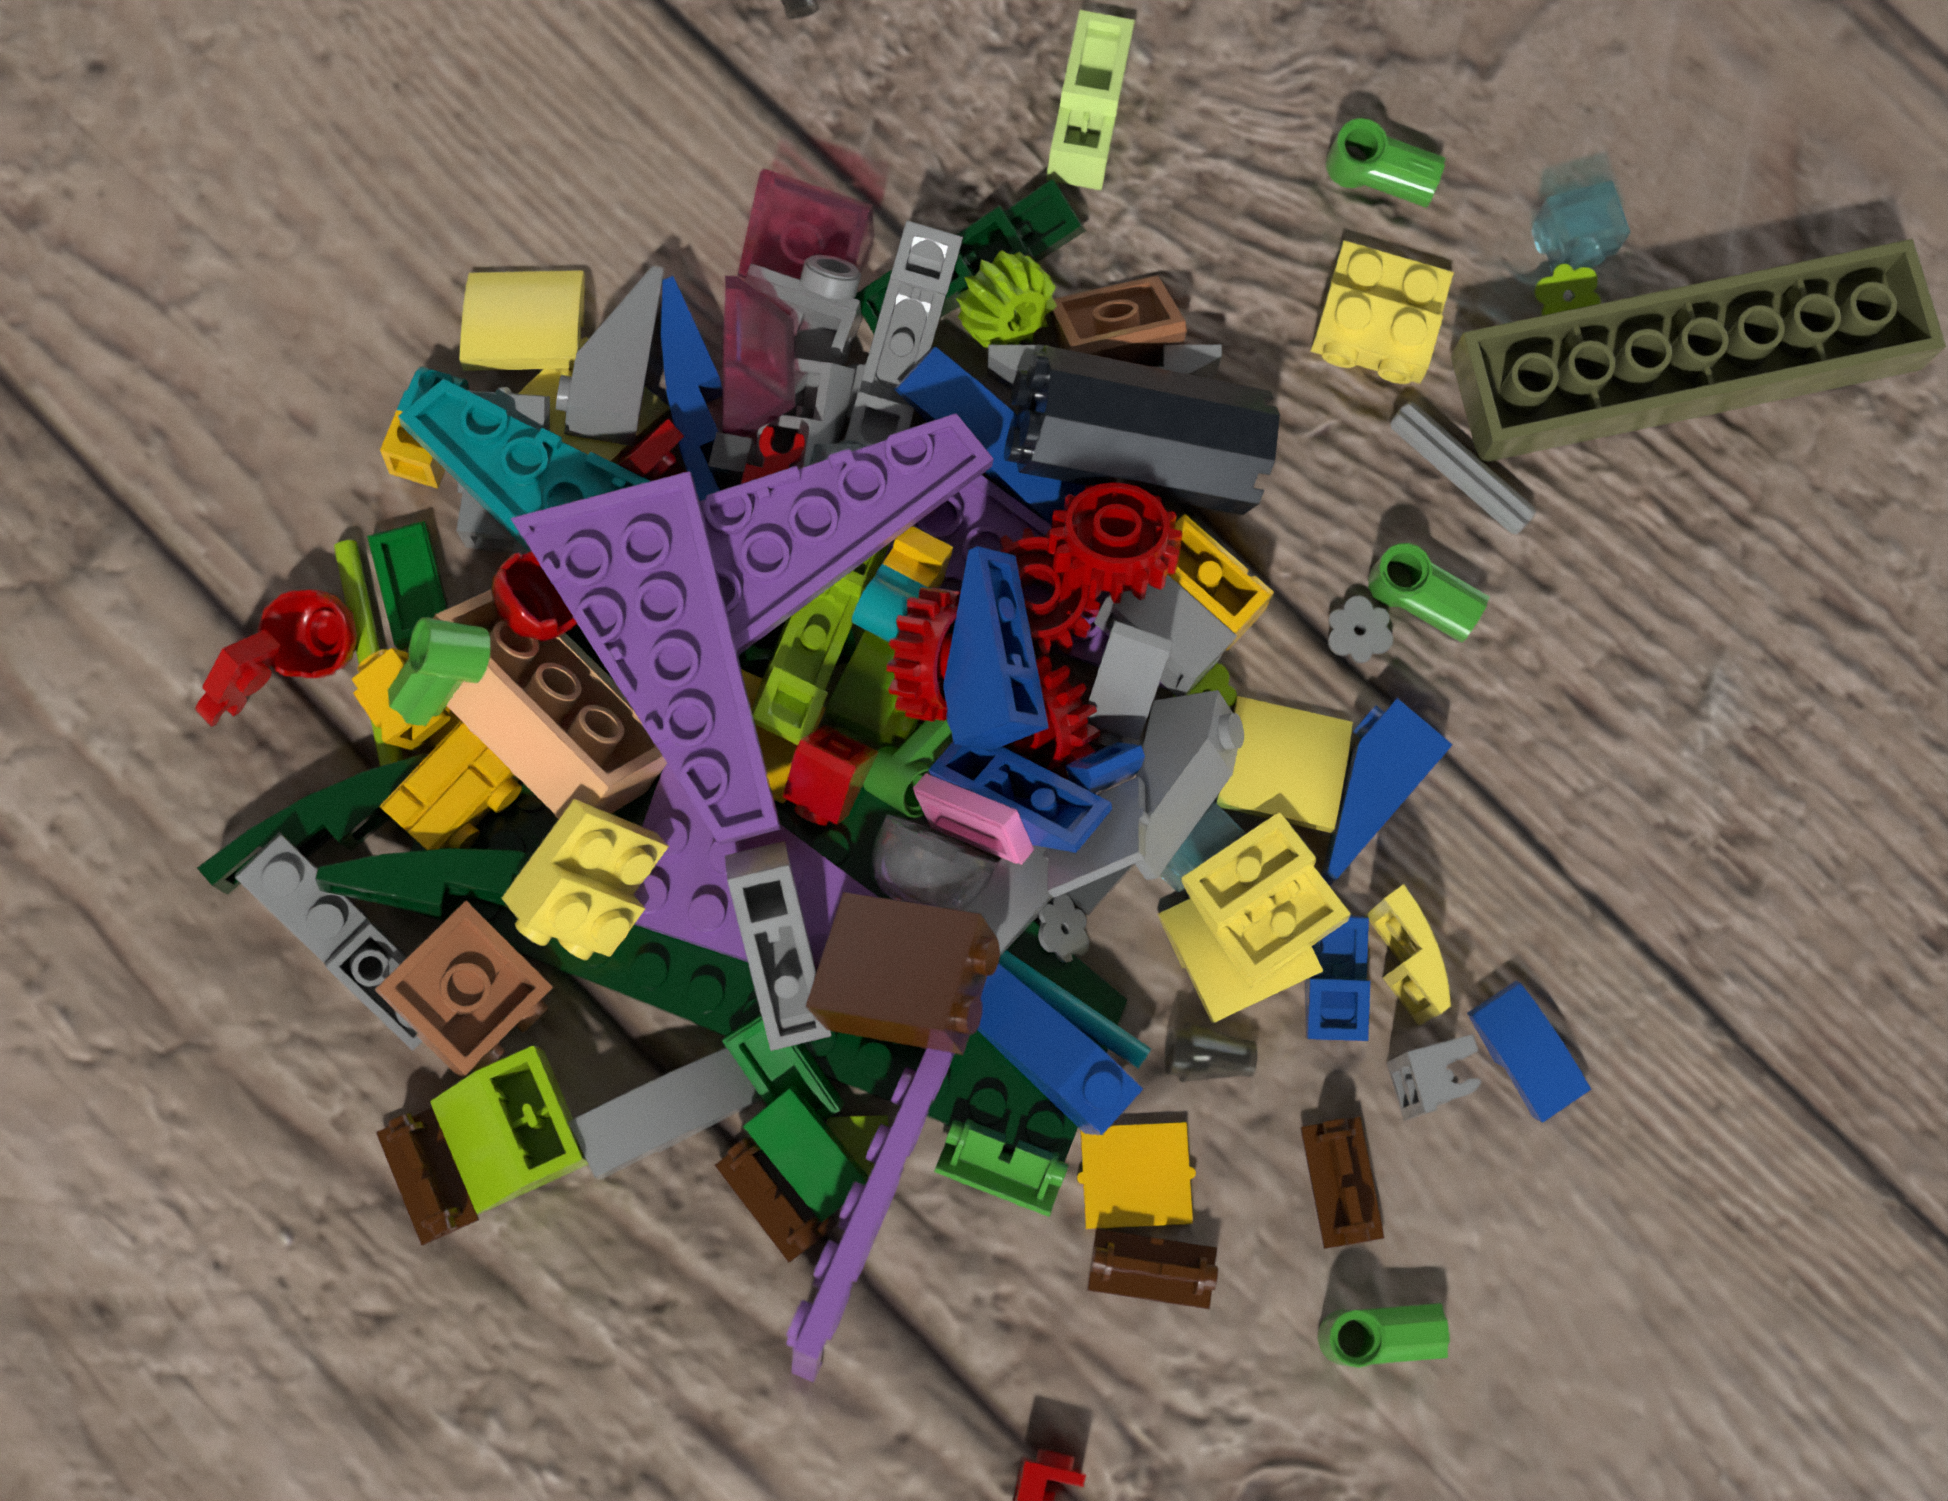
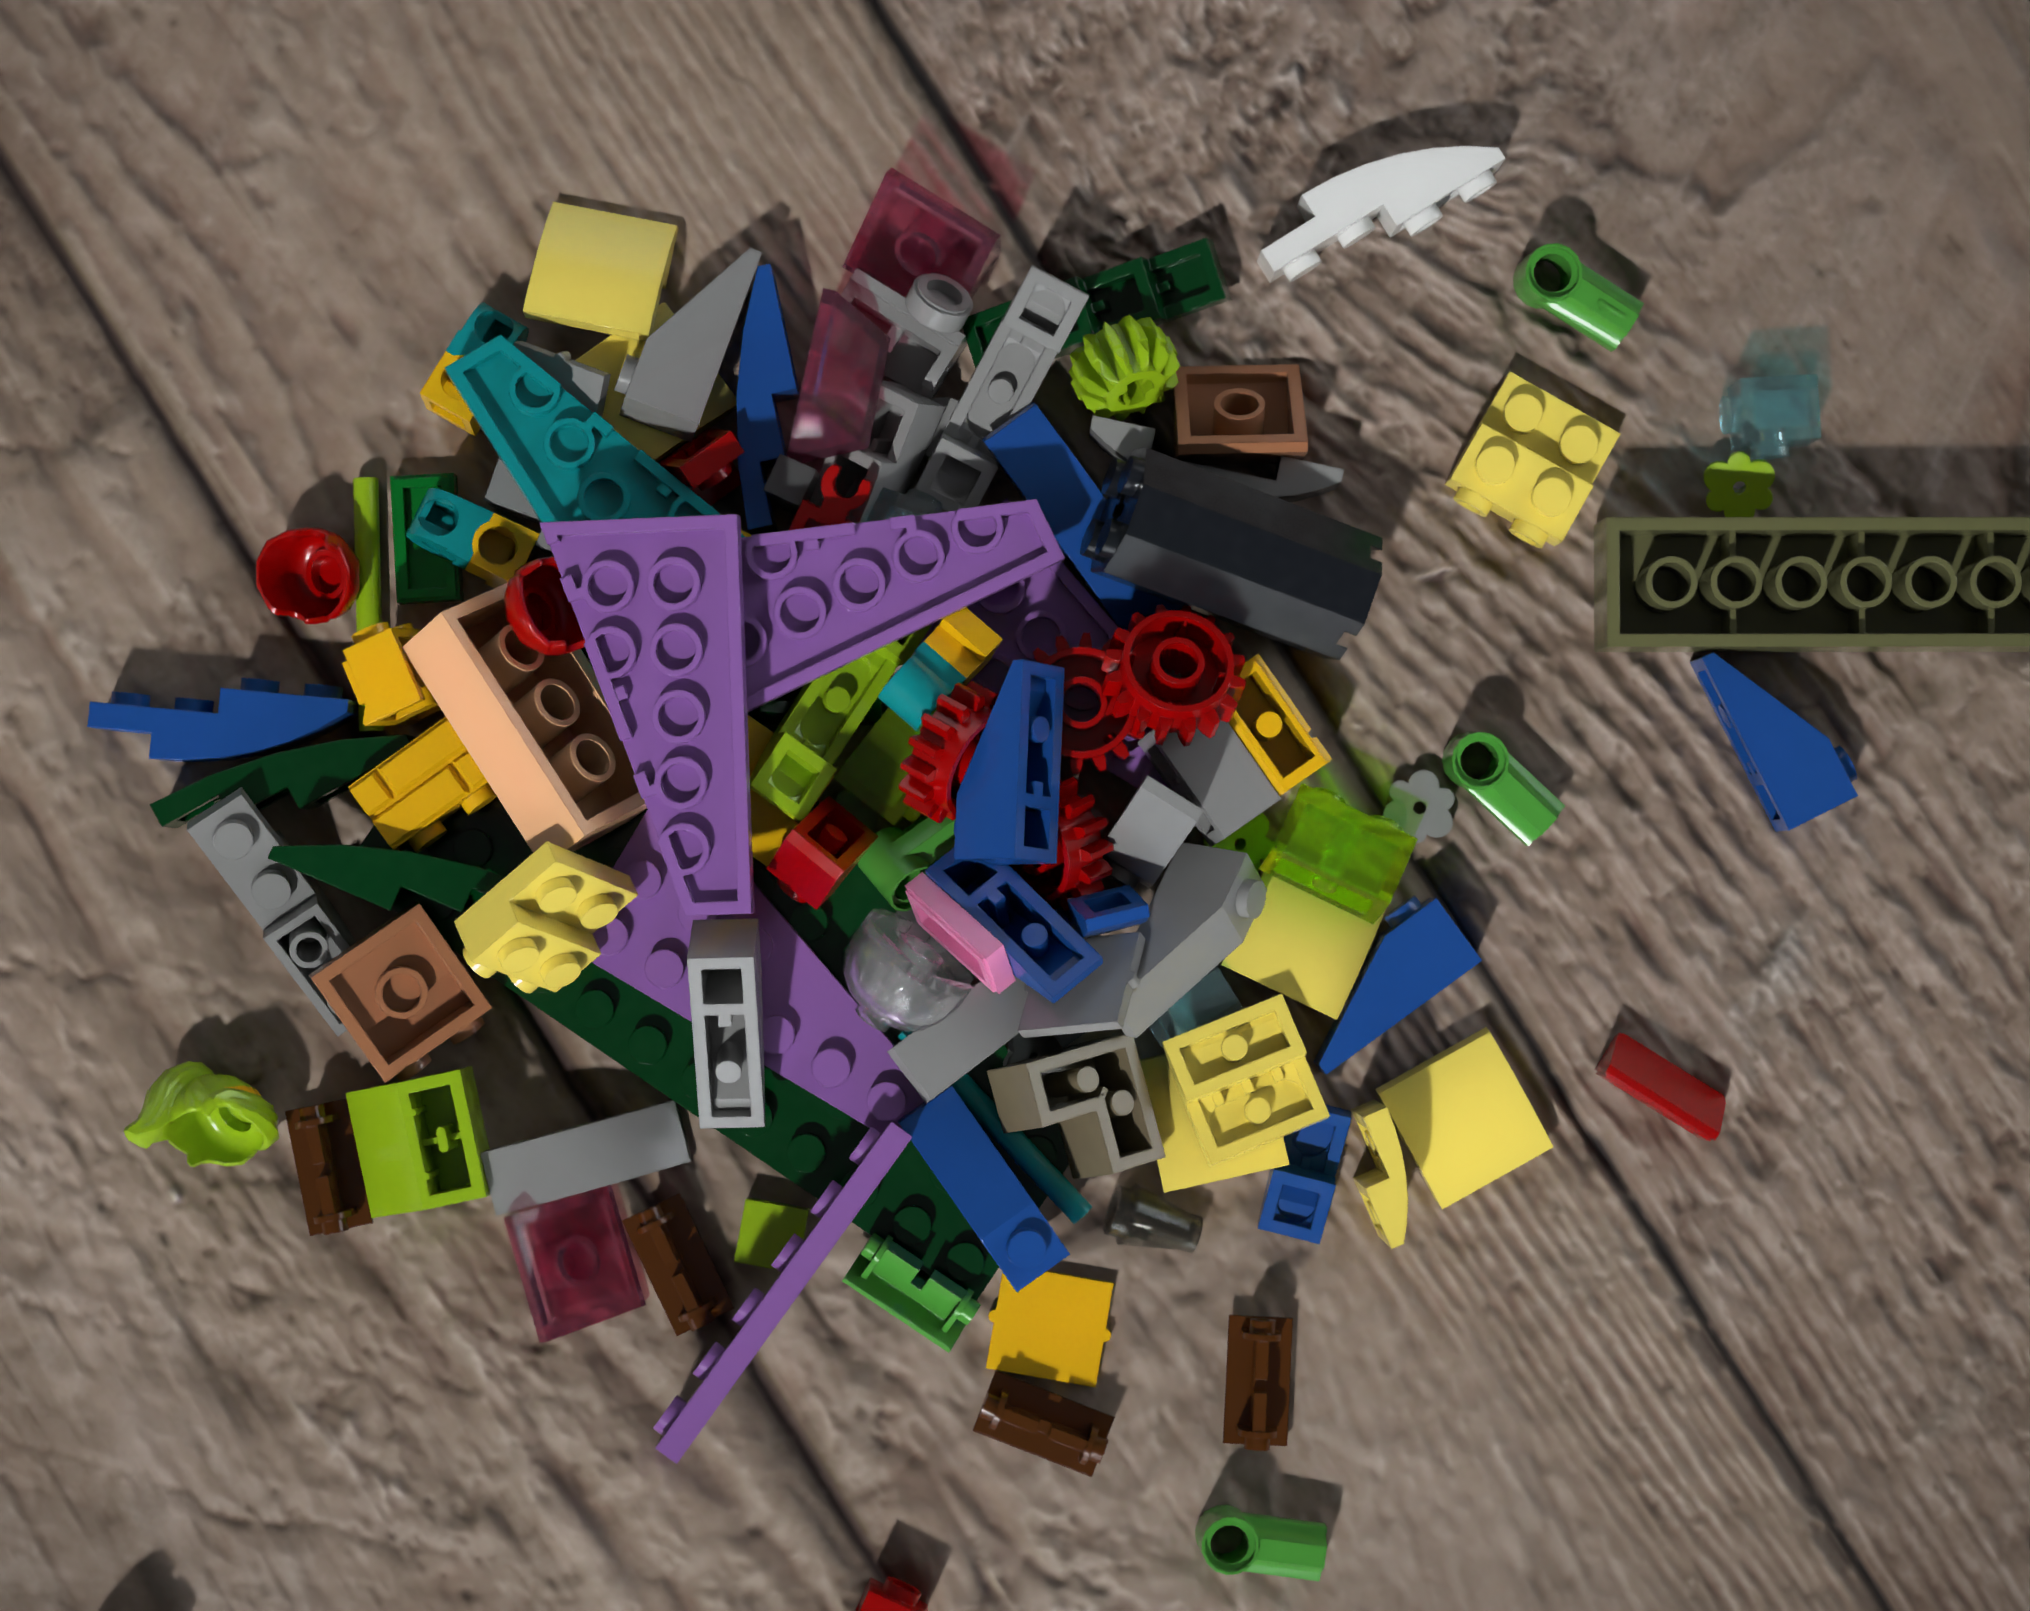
camera: 20 degrees right, 10 degrees up
red plate [195,629,281,727] -> none
bright green piece [388,617,491,726] -> none
green tile [722,1013,844,1121] -> none
green tile [743,1084,870,1222] -> none
reddish brown brick [806,892,1000,1055] -> none
yellowish green slope [1046,10,1135,190] -> none
light grey hinge [1387,1034,1481,1121] -> none
light grey axle [1390,402,1536,534] -> none
blue slope [1467,980,1592,1123] -> none
none -> blue slope [87,678,358,763]
none -> lime hair [124,1061,279,1167]
none -> leg [406,488,539,588]
none -> clear pink slope [504,1185,646,1343]
none -> dark tan brick [987,1034,1166,1179]
none -> white slope [1257,146,1505,283]
none -> clear neon green brick [1259,783,1418,925]
none -> light yellow slope [1375,1027,1553,1210]
none -> red slope [1594,1033,1726,1142]
none -> blue slope [1690,652,1858,832]

